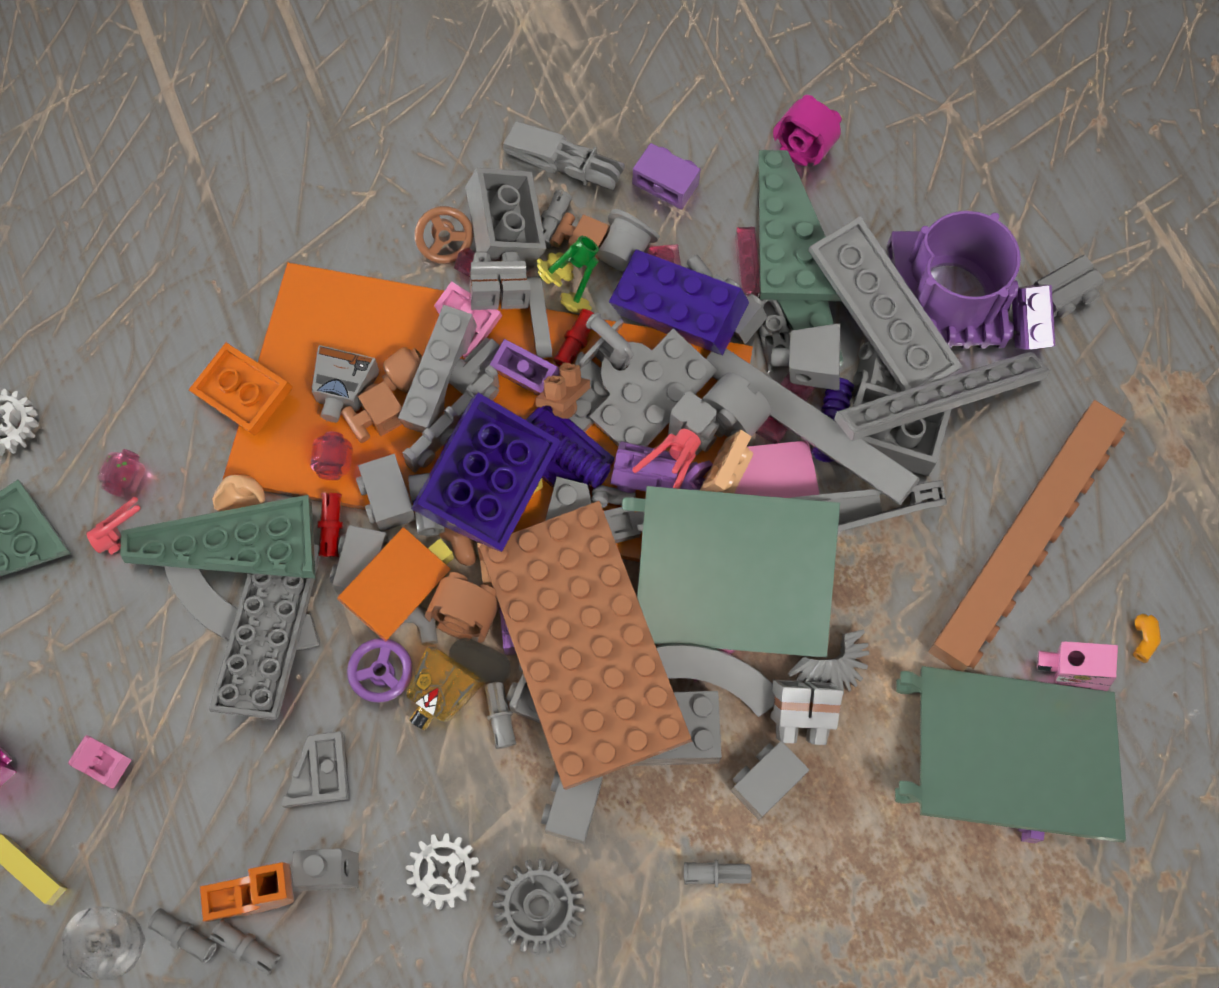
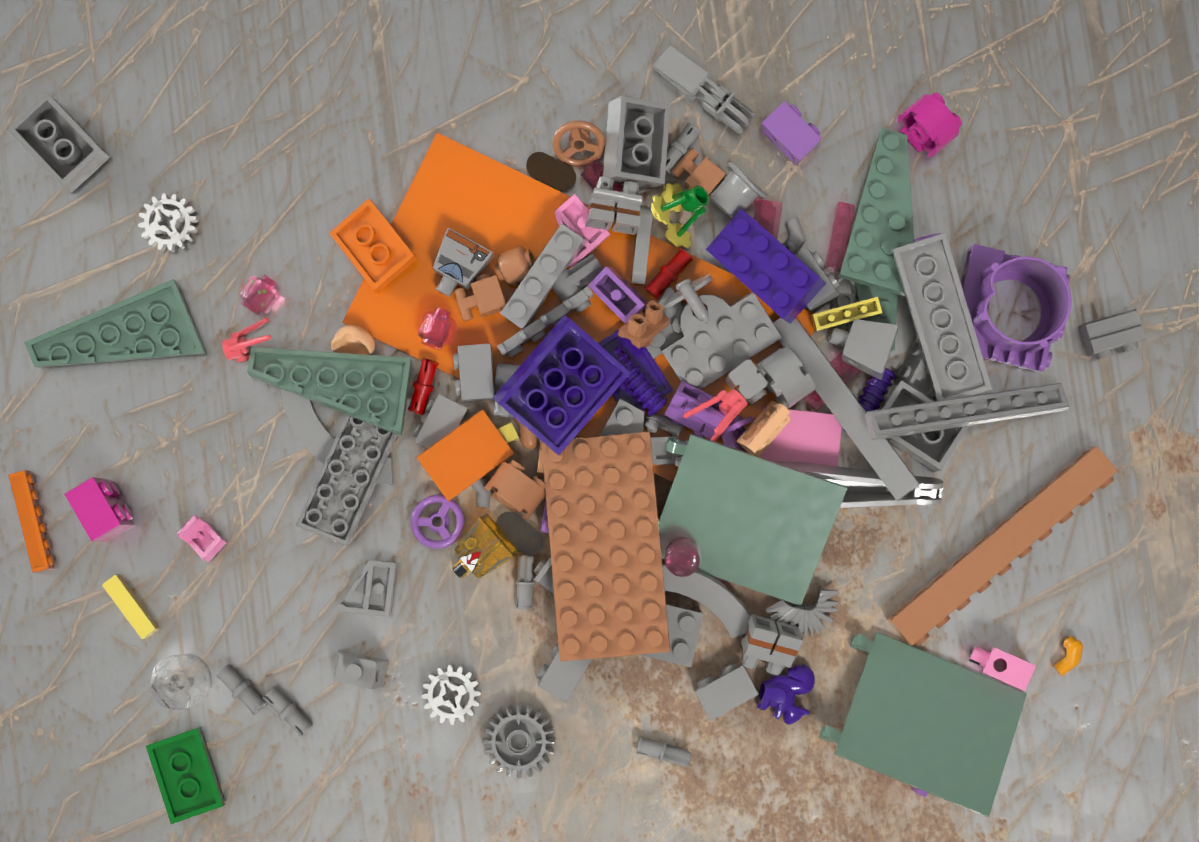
camera: 15 degrees right, 15 degrees up
orange arch [200,862,294,922] -> none
brick [1012,285,1055,350] -> none
none -> dark brown tile [526,152,576,192]
none -> clear pink head [664,537,700,577]
none -> dark purple animal [756,665,815,725]
none -> light yellow piece [810,297,882,331]

